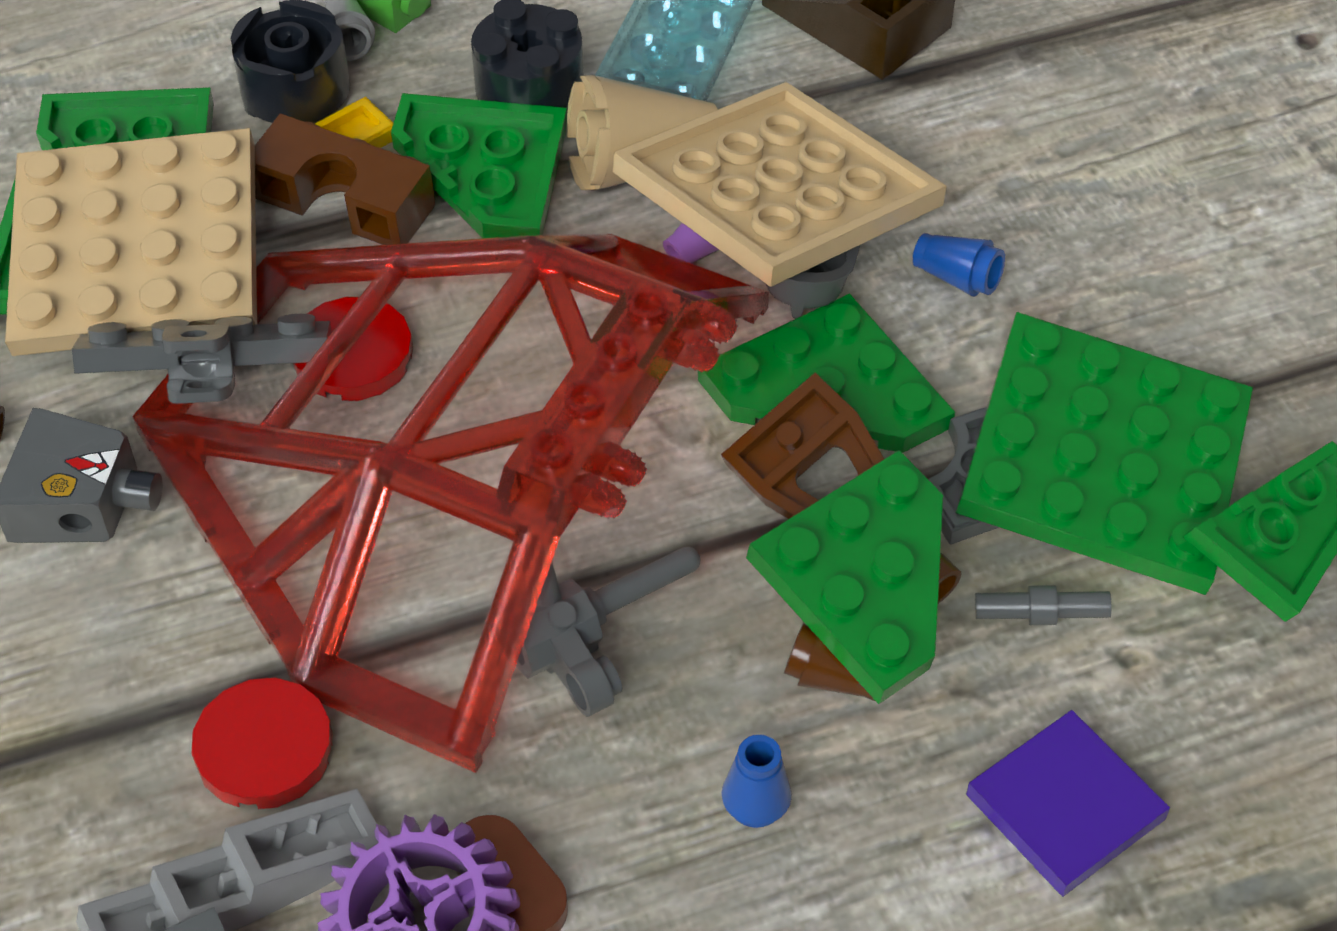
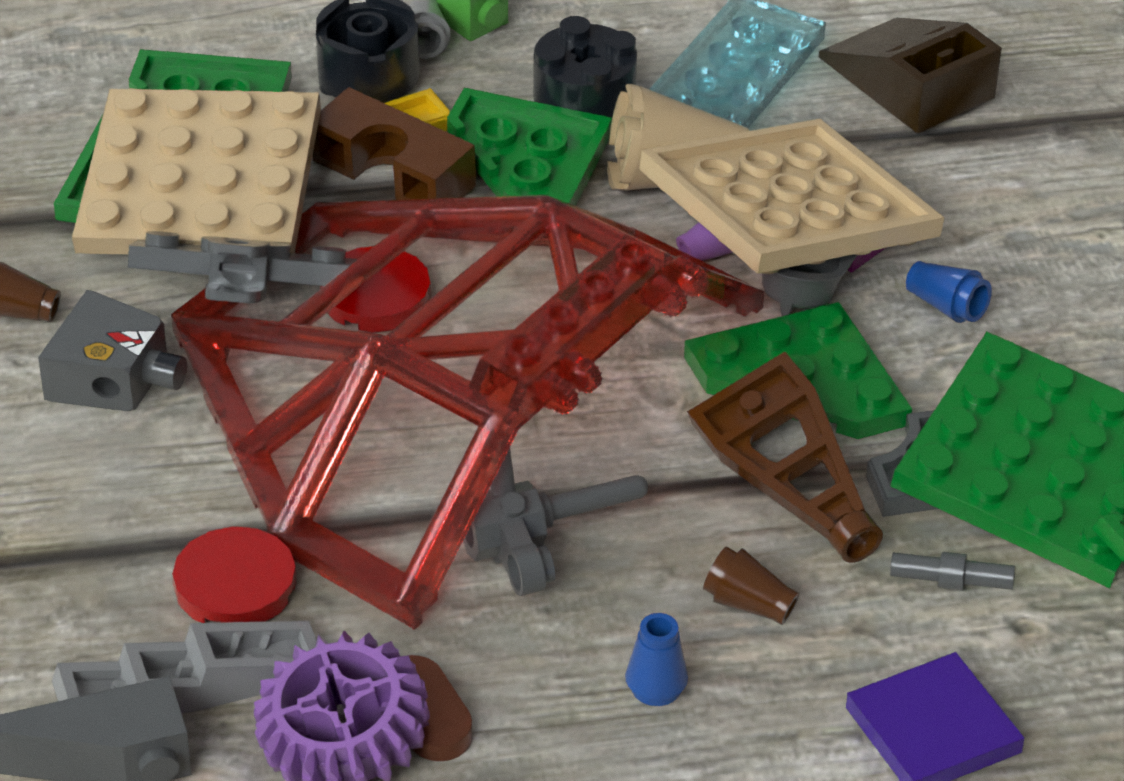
camera: 10 degrees right, 10 degrees down
green plate [746,450,943,705] -> none

